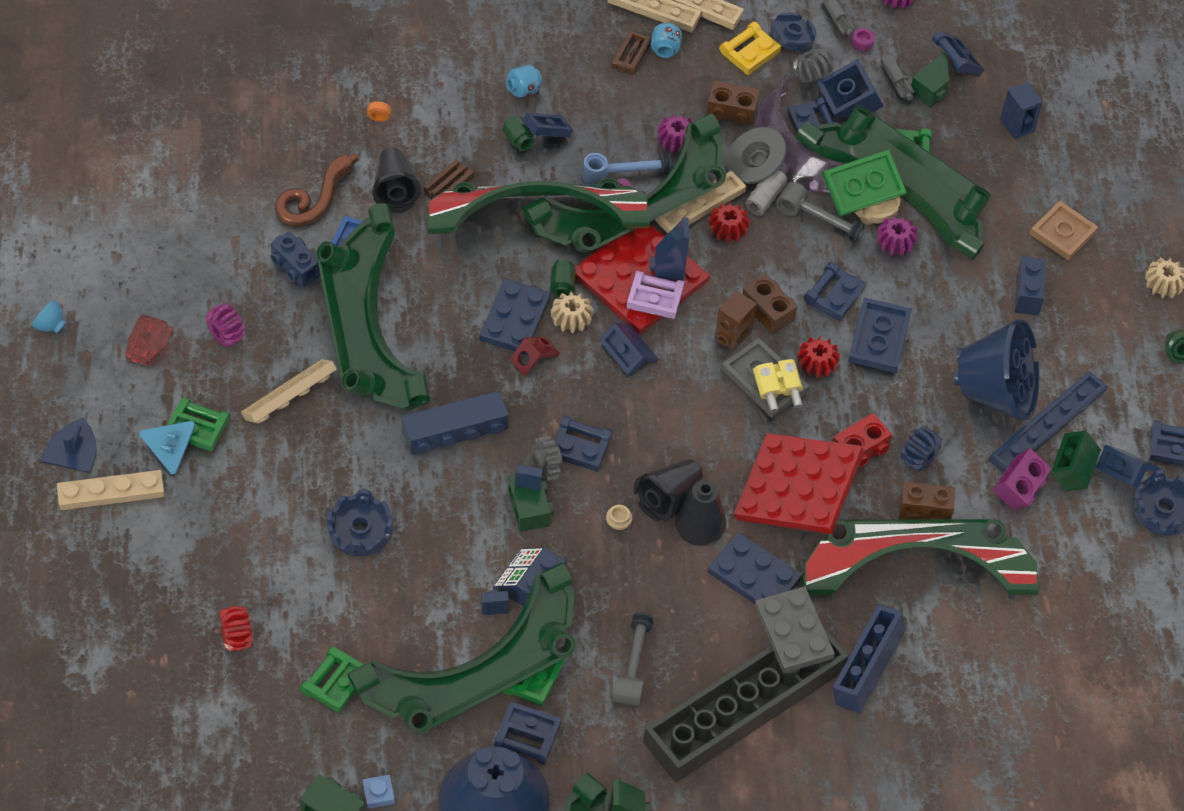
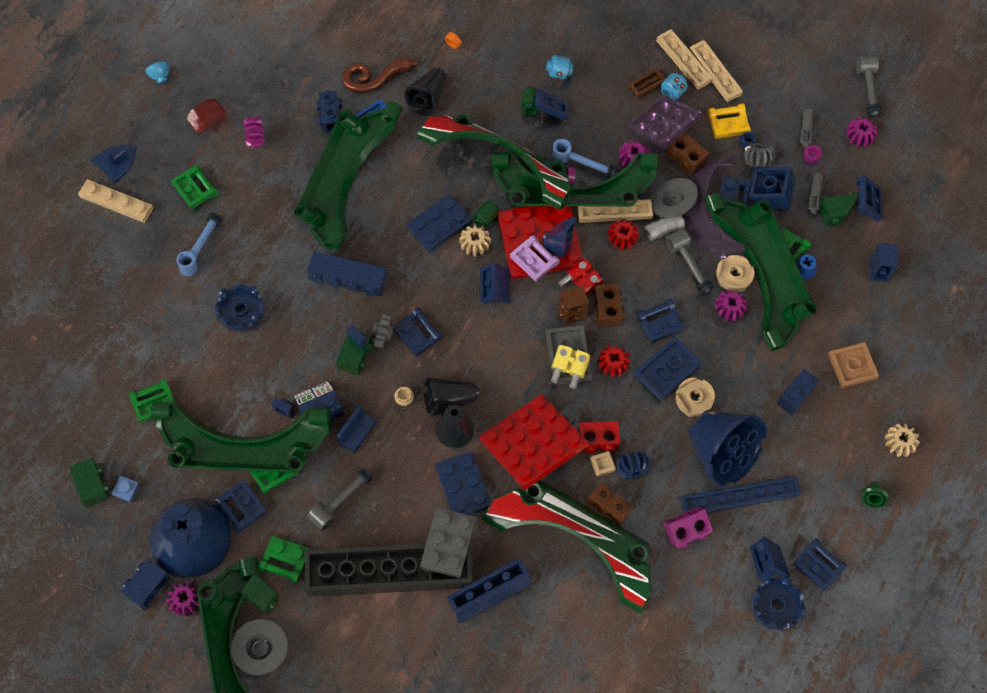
camera: 35 degrees right, 10 degrees up
dark azure piece [139,421,195,475] -> none
red gear [220,606,253,651] -> none
tan plate [241,359,337,423] -> none
reddish brown tile [424,159,474,198] -> none
dark red bracket [510,337,560,376] -> none
dark blue tile [770,12,817,51] -> none
green tile [822,150,907,217] -> none
dark green brick [1051,430,1101,492] -> none
none -> medium blue piece [176,212,223,276]
none -> green plate [258,536,310,583]
none -> dark blue panel [337,405,377,454]
none -> red piece [558,258,604,296]
none -> tan plate [590,451,616,477]
none -> clear purple plate [626,94,703,149]
none -> tan plate [675,378,715,417]
none -> dark blue plate [739,132,757,148]
none -> blue piece [796,254,817,279]

